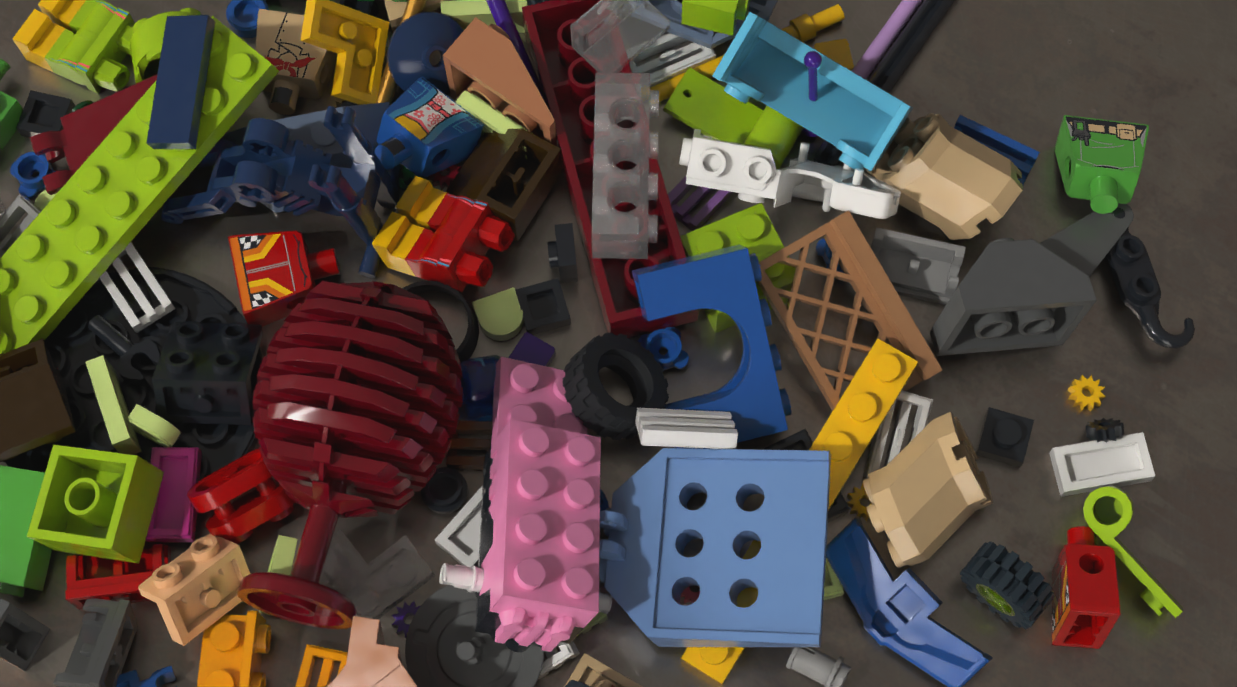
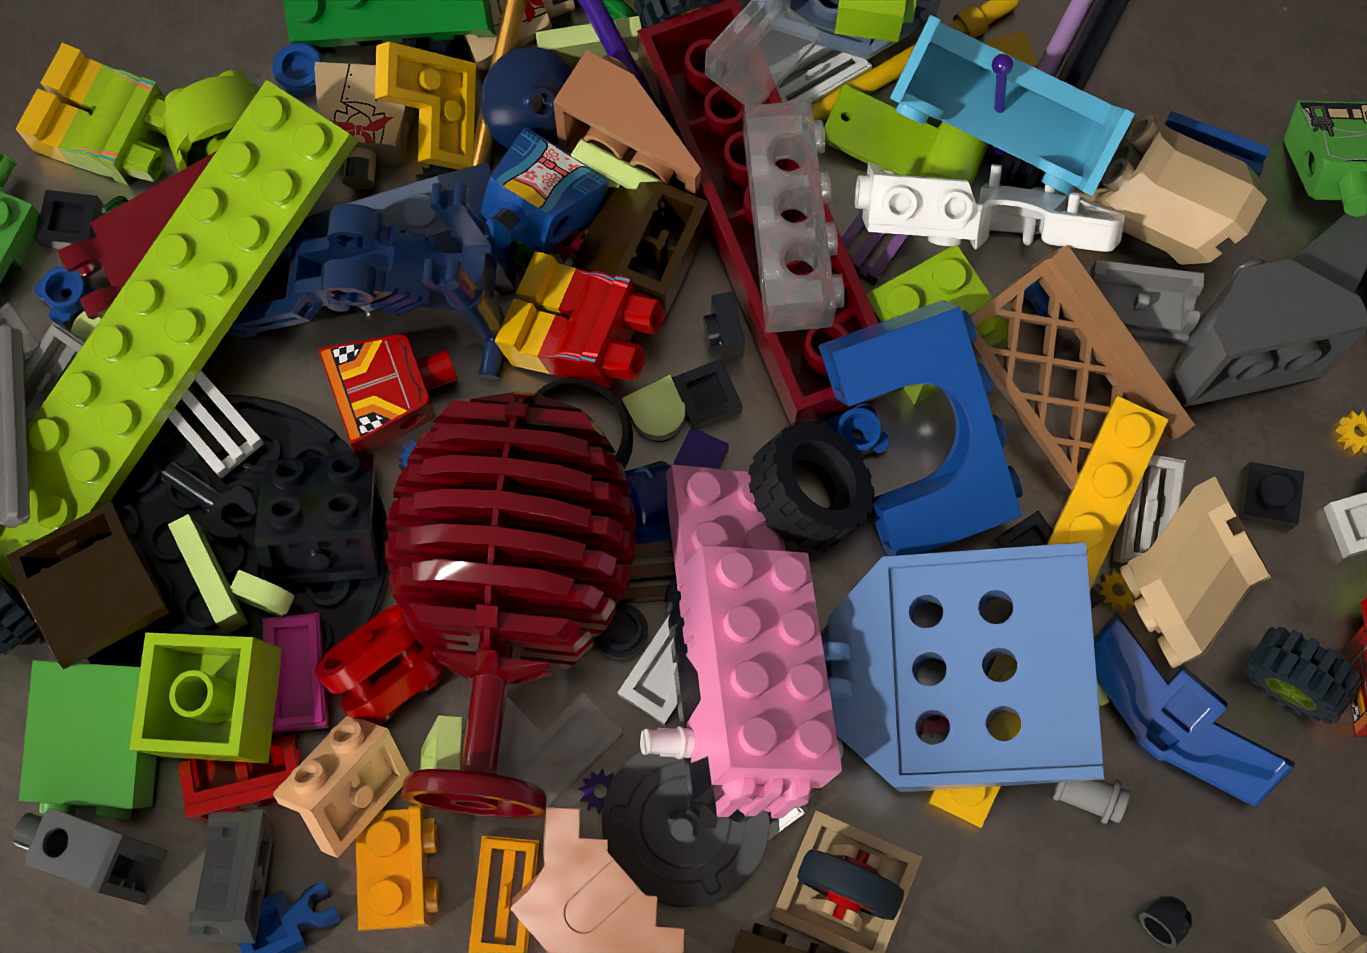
camera: 10 degrees left, 5 degrees up
dark blue tile [147,15,215,149] -> none
white tile [635,408,738,449] -> none

